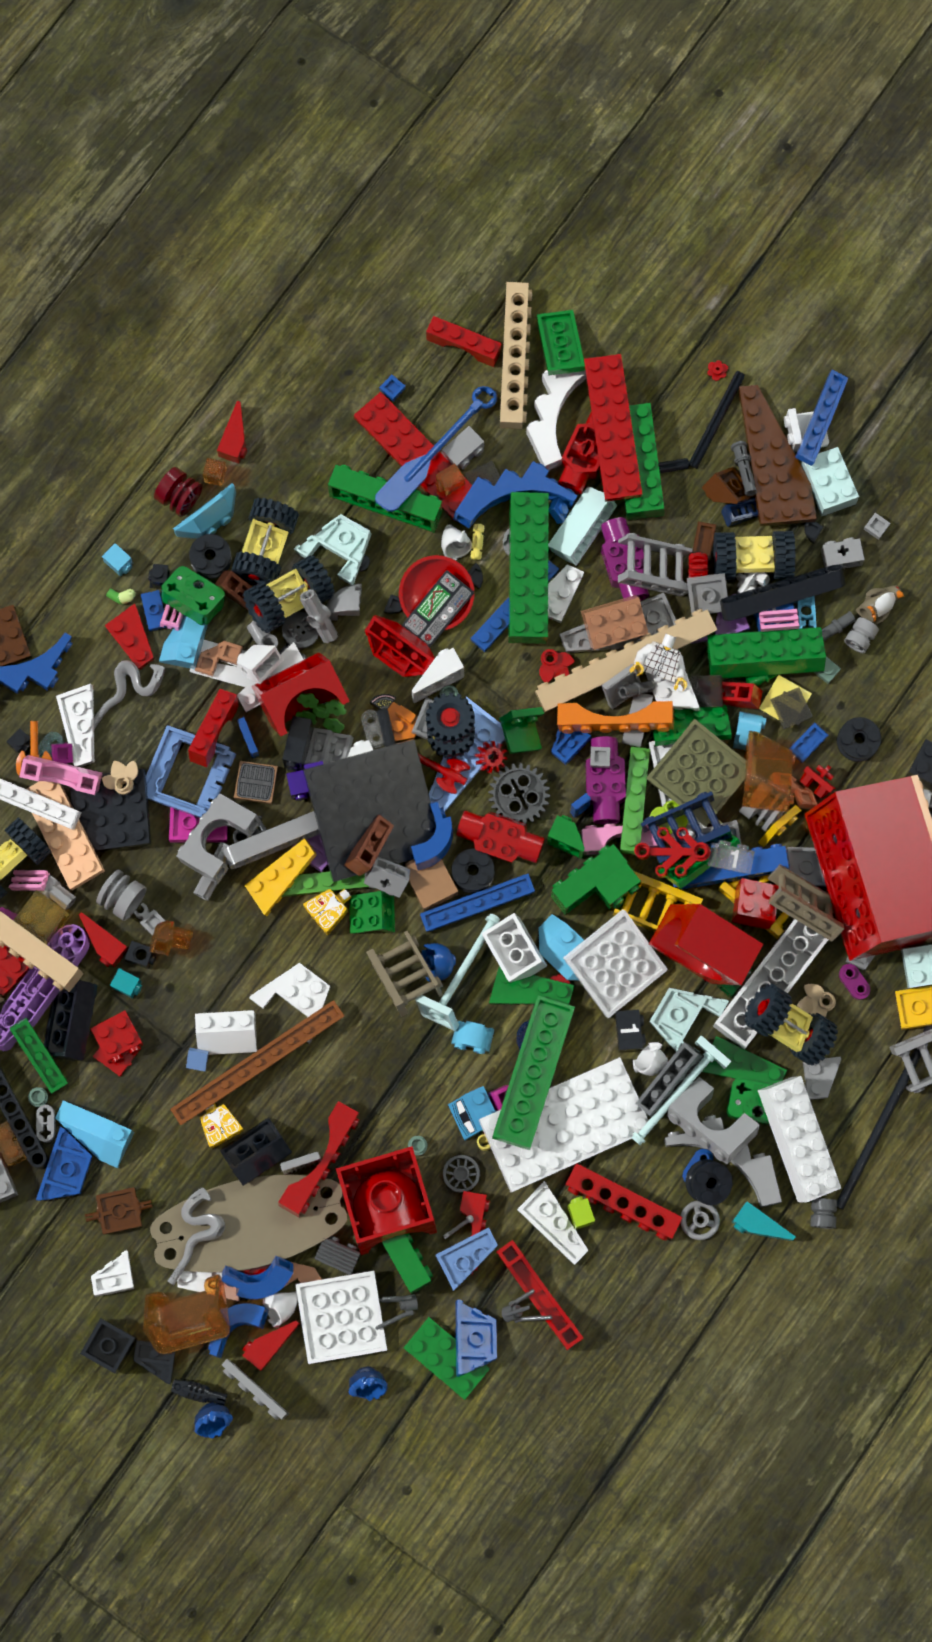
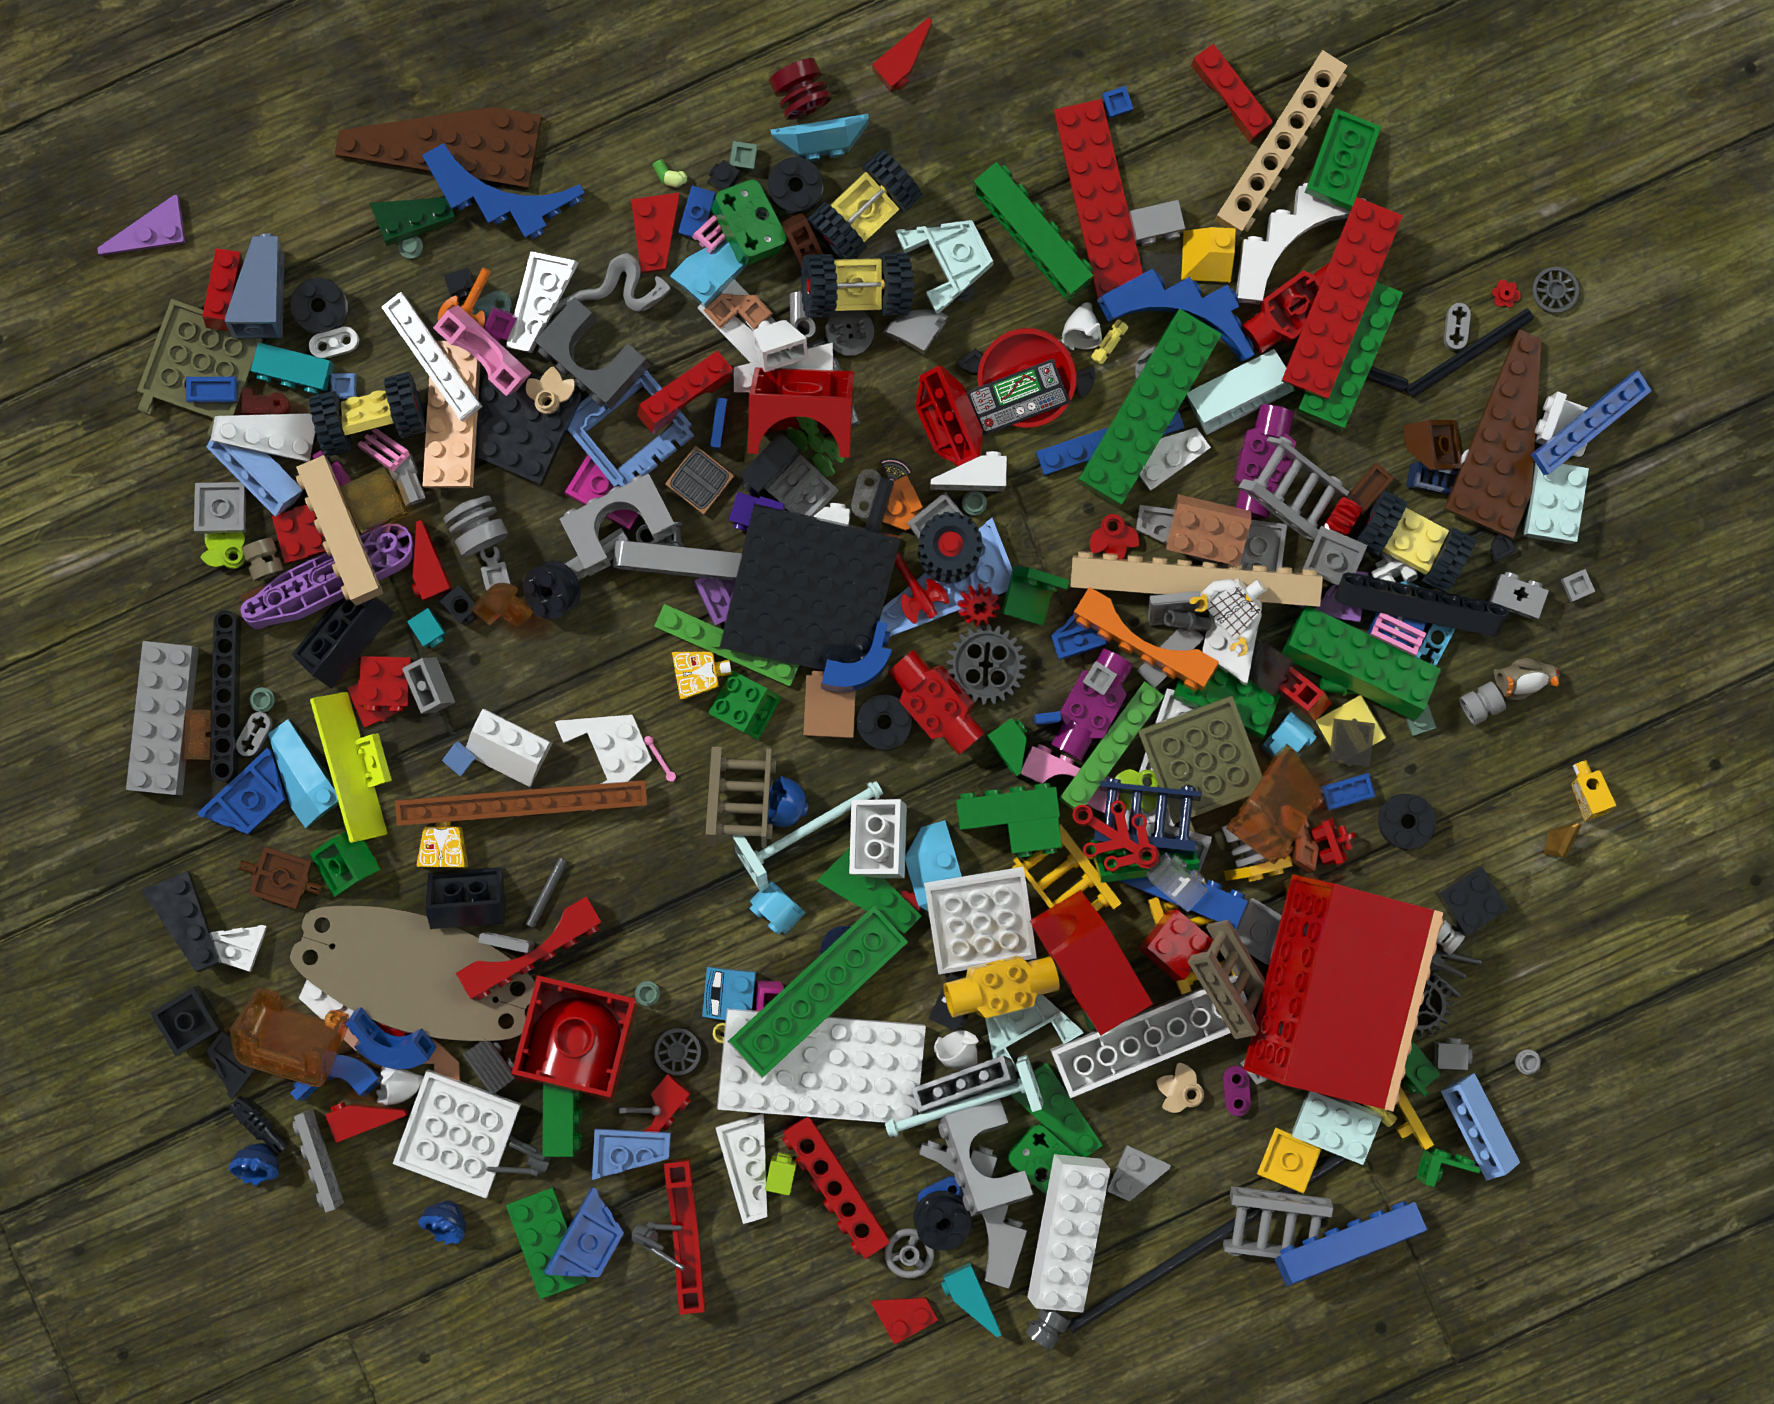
camera: 30 degrees right, 10 degrees up
green plate [10,1018,68,1094] -> none
medium azure brick [102,543,133,576] -> none
light grey animal [168,1188,226,1285] -> none
clear orange brick [203,458,227,486] -> none
yellow wing [244,838,317,916] -> none
light grey piece [300,589,338,643] -> none
copper slope [345,815,394,876] -> none
light grey brick [364,857,410,898] -> none
piece [375,386,497,512] -> none
blue plate [420,874,535,932] -> none
clear orange brick [435,463,465,496] -> none
blue plate [549,496,569,524] -> none
dark grey pin [731,441,757,496] -> none
black plate [744,984,838,1066] -> none
dark grey pin [822,611,856,642] -> none
none -> black wing [142,871,222,973]
none -> neon yellow bracket [310,692,392,843]
none -> green slope [310,831,380,897]
none -> light grey brick [402,657,455,714]
none -> black wheel [522,561,581,620]
none -> dark grey bar [526,857,568,928]
none -> dark grey arch [535,298,650,409]
none -> bright pink hinge [644,736,676,781]
none -> sand green plate [730,141,758,171]
none -> red wing [871,1297,938,1345]
none -> yellow brick [944,955,1060,1018]
none -> yellow slope [1181,227,1236,283]
none -> light grey beam [1444,303,1471,351]
none -> dark grey wheel [1532,267,1579,313]

